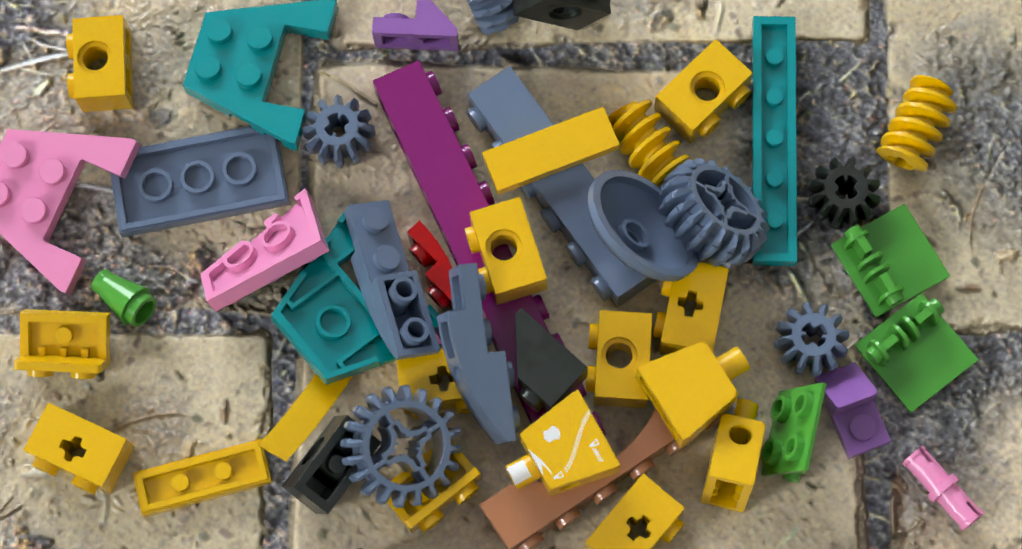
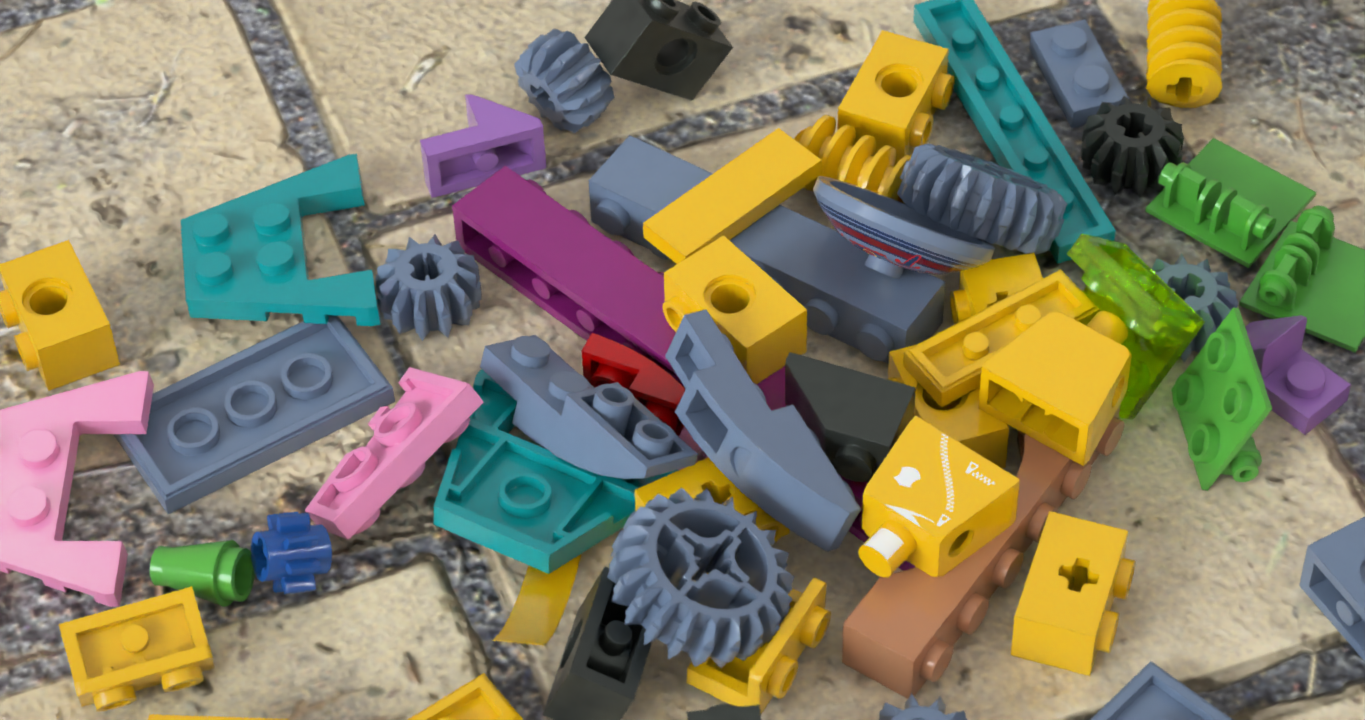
camera: 25 degrees left, 25 degrees down
yellow torso [700,399,765,513] -> none
none -> blue gear [251,511,332,595]
none -> yellow tile [903,269,1100,408]
none -> sand blue plate [1029,20,1129,128]
none -> clear neon green bracket [1067,233,1205,420]

